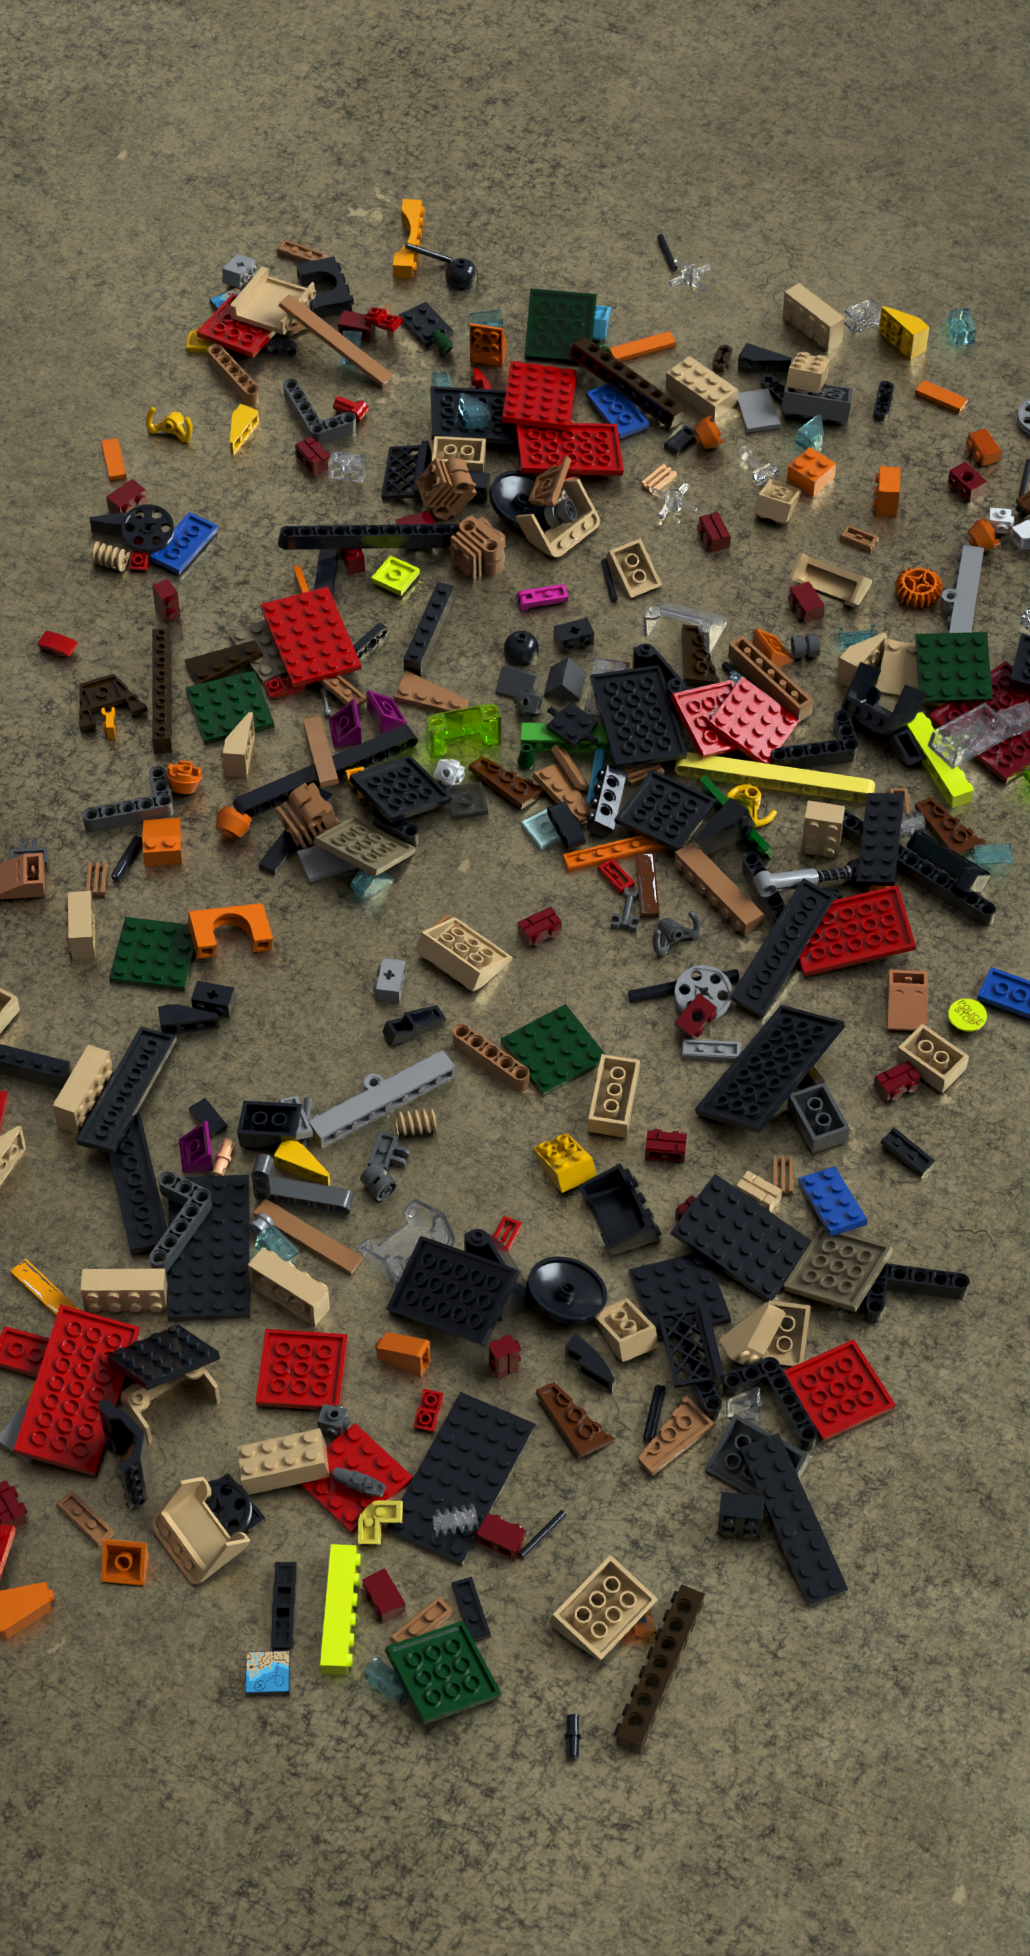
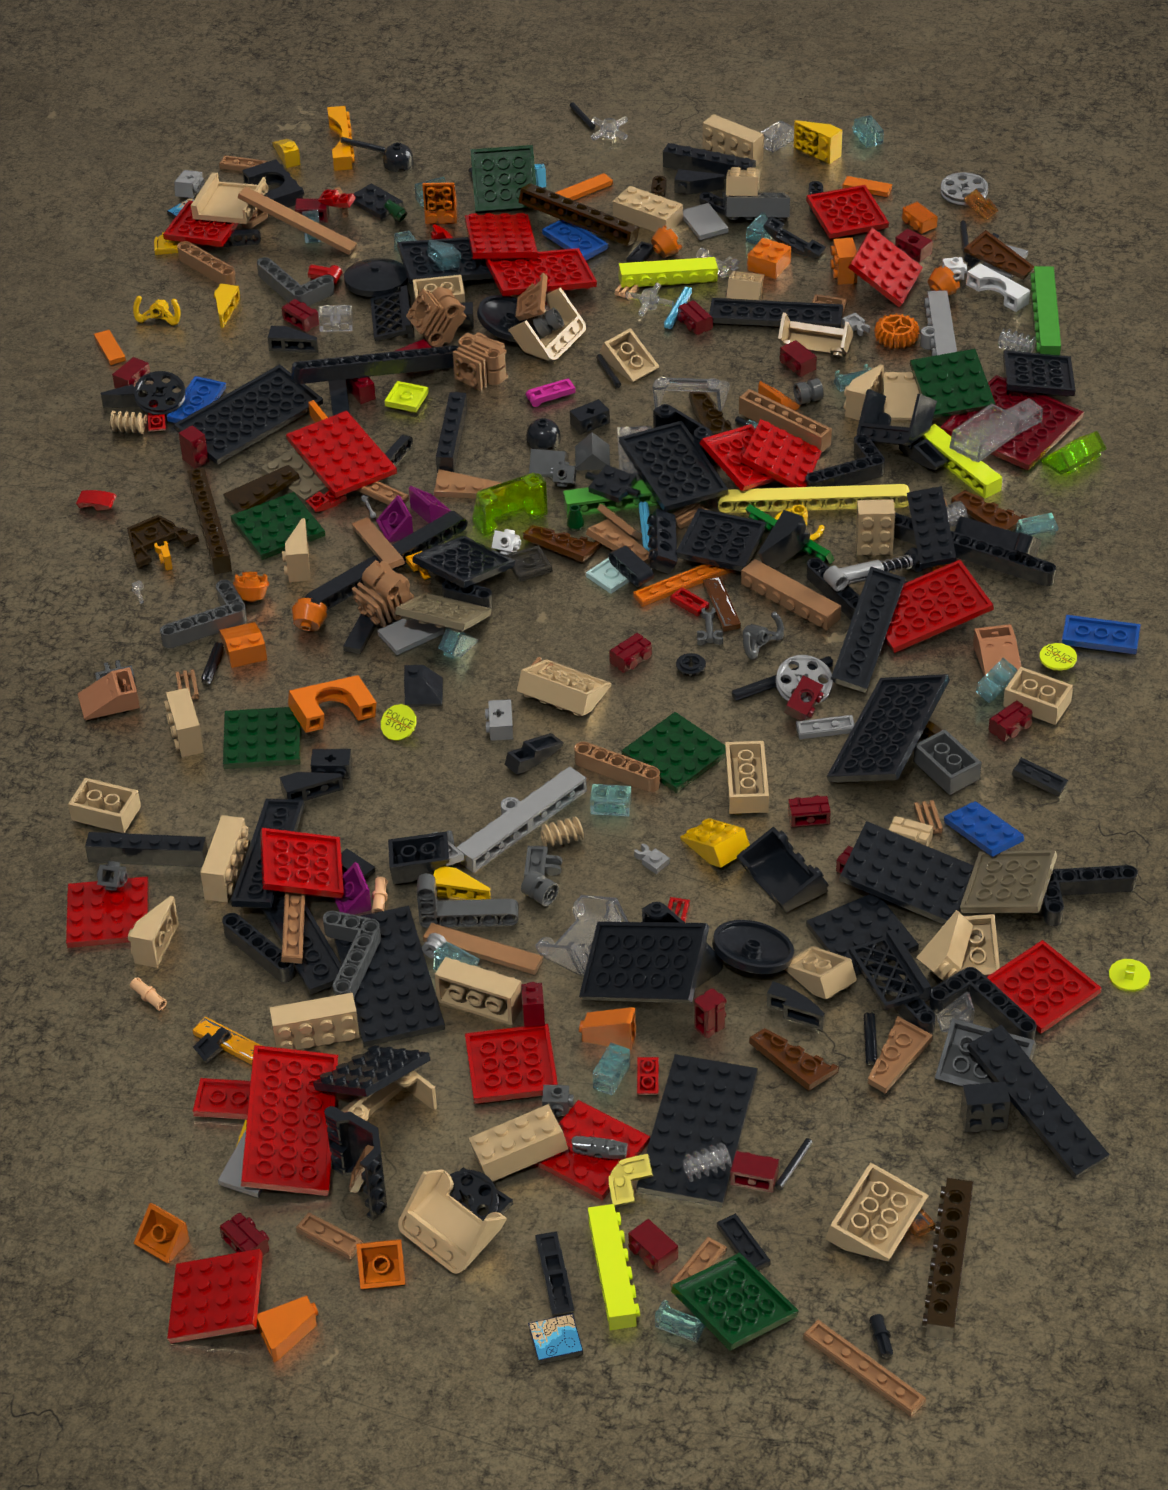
camera: 10 degrees left, 10 degrees down
none -> clear hand [132,580,144,604]
none -> black plate [174,364,323,465]
none -> black plate [193,1027,232,1063]
none -> black beam [222,913,295,983]
none -> red plate [260,828,344,898]
none -> black slope [268,326,319,353]
none -> yellow slope [272,139,301,168]
none -> medium nougat tile [281,892,305,964]
none -> black dish [344,258,409,297]
none -> neon yellow piece [381,704,416,741]
none -> black slope [404,665,443,707]
none -> dark red brick [521,982,545,1027]
none -> clear light blue brick [590,784,632,816]
none -> clear light blue brick [593,1043,630,1095]
none -> neon yellow brick [618,257,718,288]
none -> light grey plate [634,844,670,874]
none -> black brick [663,143,756,179]
none -> medium azure axle [664,286,692,330]
none -> black gear [676,653,706,677]
none -> black plate [709,298,843,328]
none -> black slope [763,216,826,258]
none -> medium nougat tile [803,1320,926,1417]
none -> red plate [806,185,889,239]
none -> light grey plate [842,313,870,336]
none -> red plate [848,228,923,307]
none -> clear light blue brick [975,658,1018,704]
none -> neon yellow piece [1109,959,1150,992]

